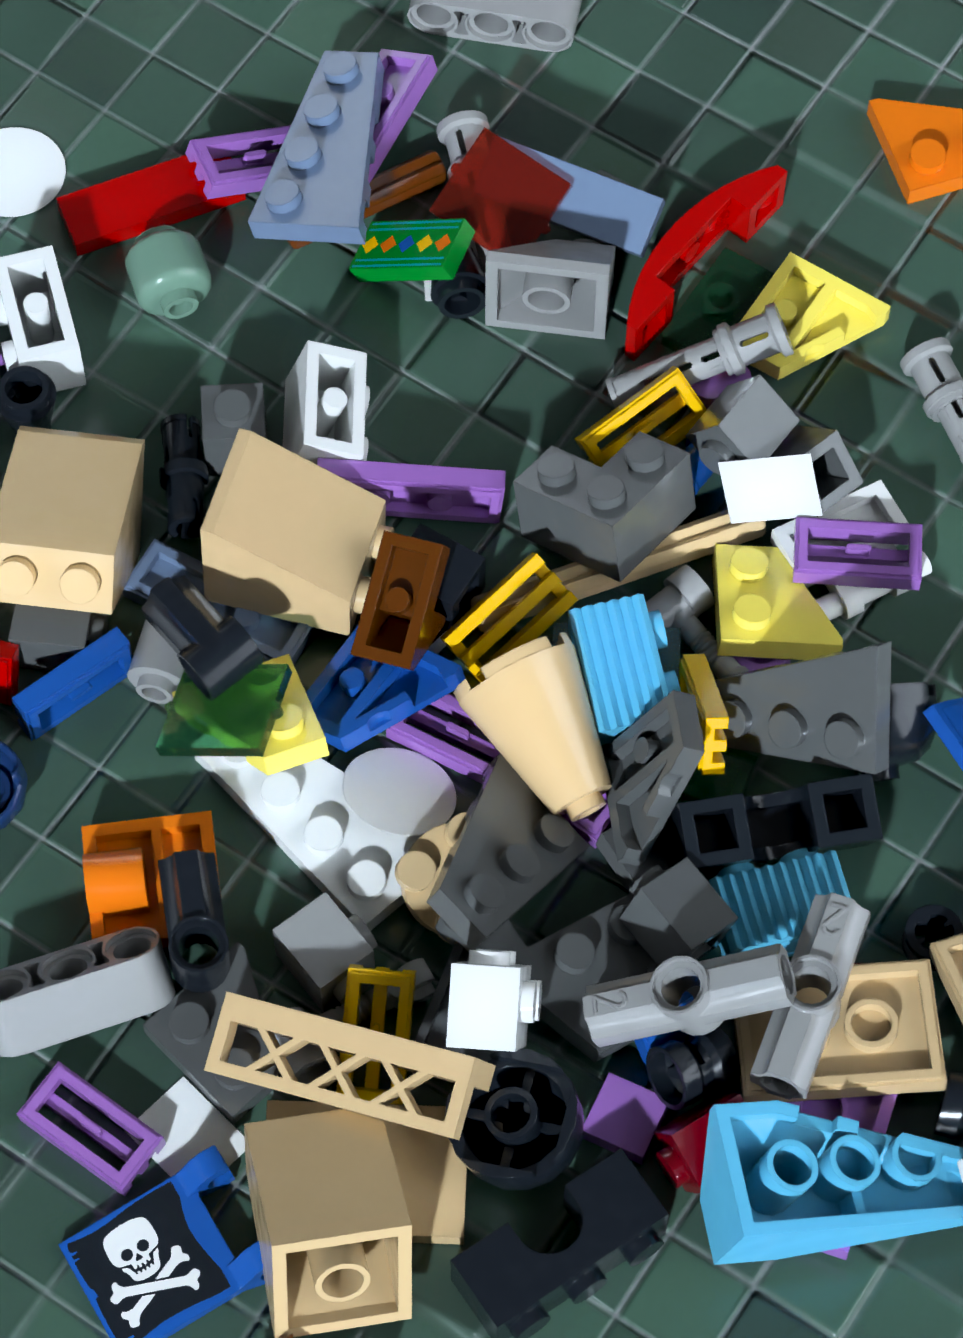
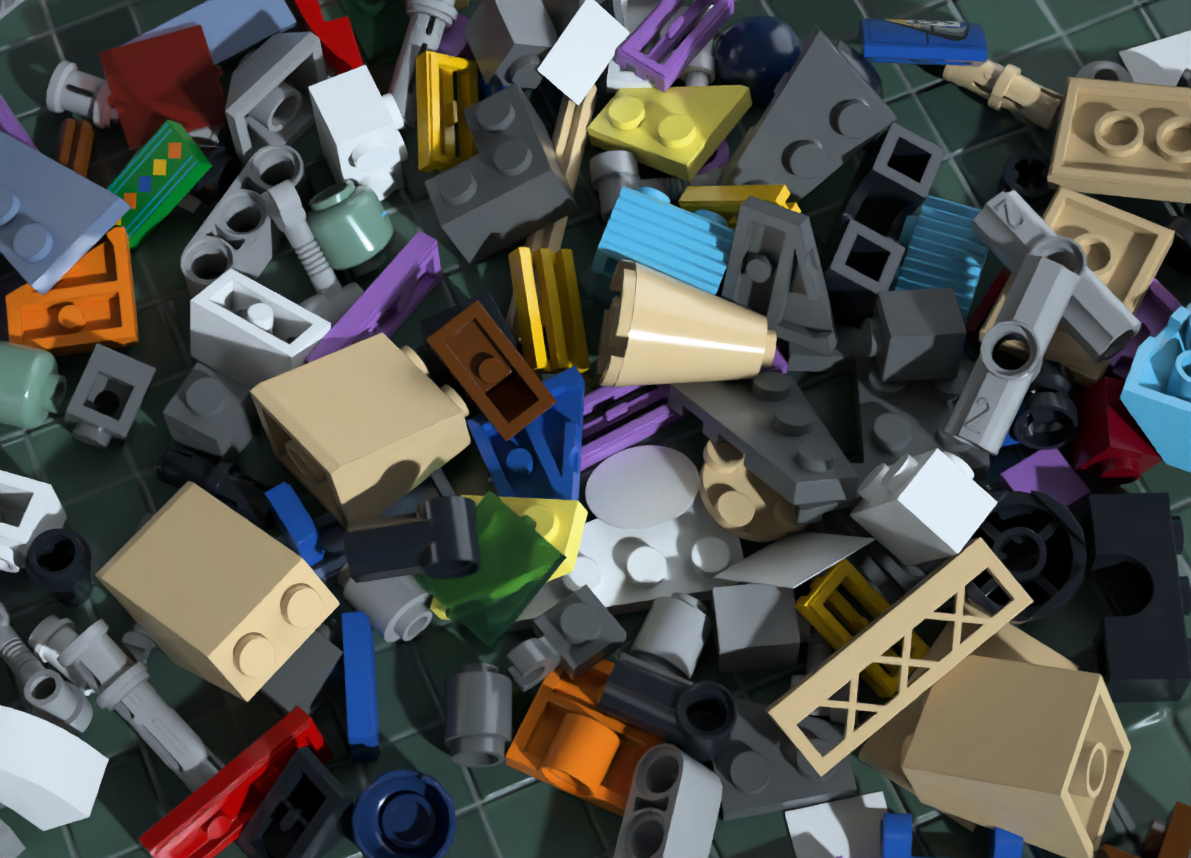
camera: 55 degrees left, 0 degrees up
none -> orange wing [6,226,140,357]
none -> dark grey brick [64,343,156,450]
none -> light grey beam [181,144,310,299]
none -> light grey brick [260,179,364,329]
none -> blue tile [265,482,325,567]
none -> sand green head [306,180,395,276]
none -> white brick [308,65,409,201]
none -> dark grey brick [444,663,512,768]
none -> dark grey plate [507,584,627,692]
none -> light grey brick [628,592,715,680]
none -> dark blue hair [713,16,804,108]
none -> white sticker [713,531,876,588]

